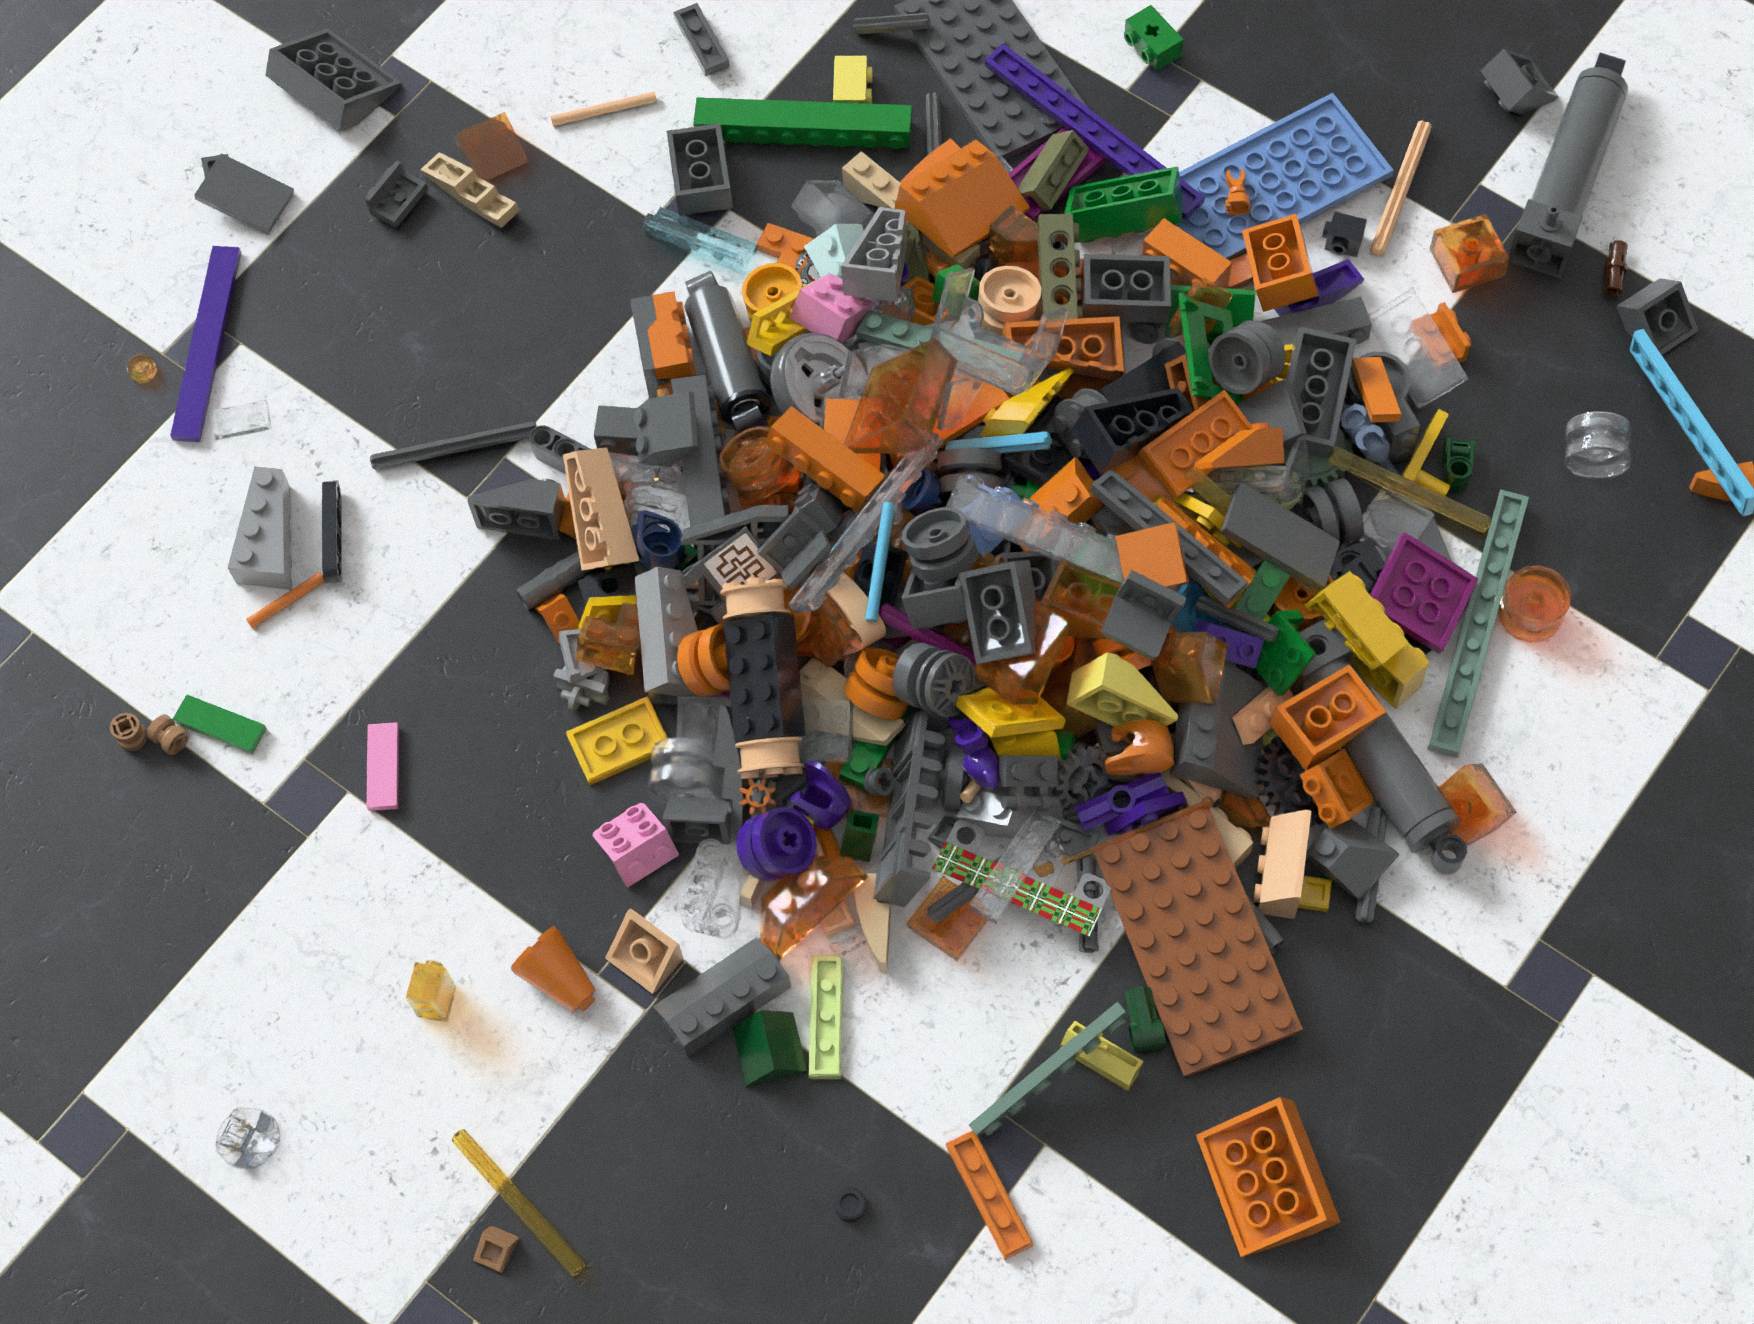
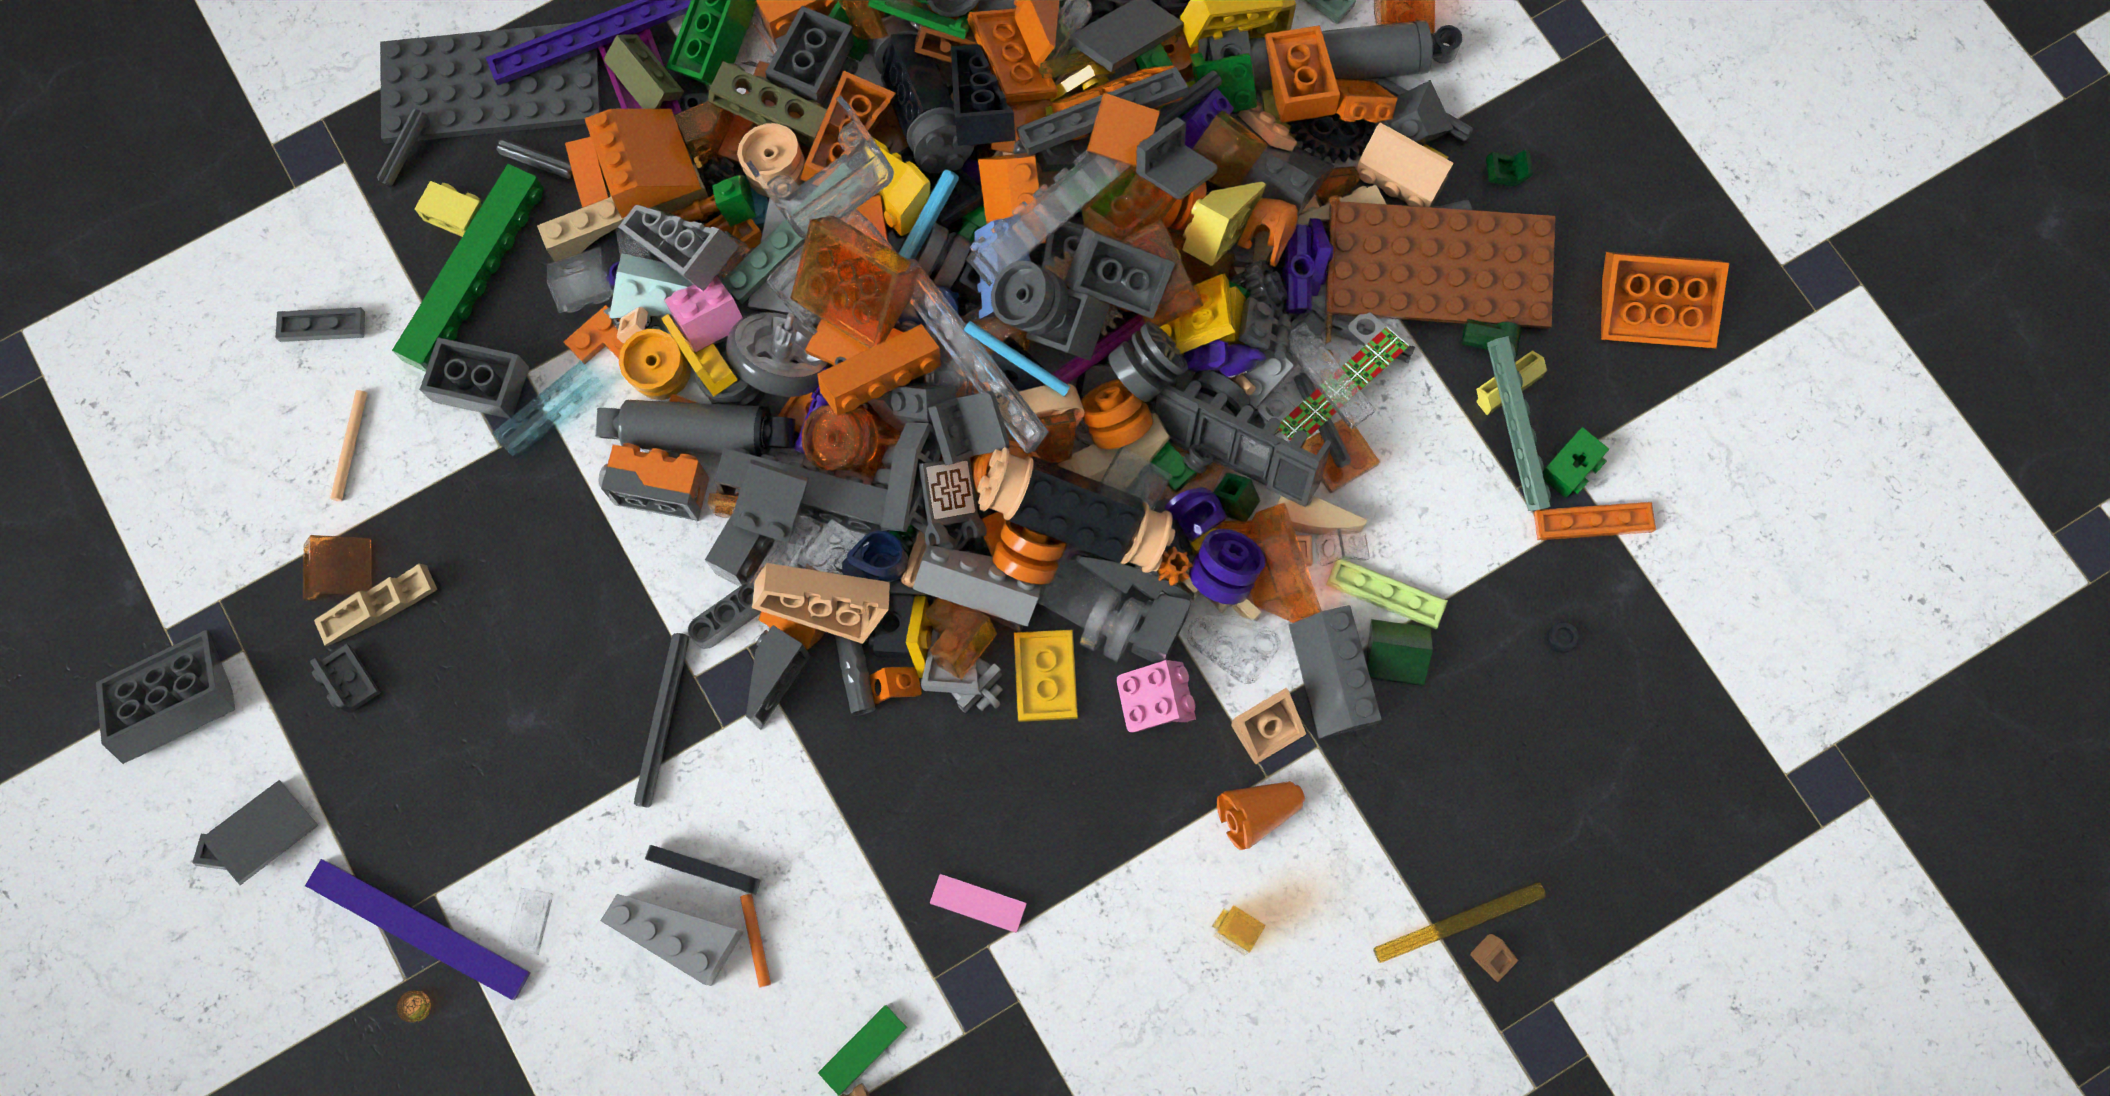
camera: 70 degrees left, 10 degrees up
none -> light nougat tile [617,306,648,343]
none -> dark green bracket [1486,150,1533,187]
none -> green brick [1542,427,1609,498]

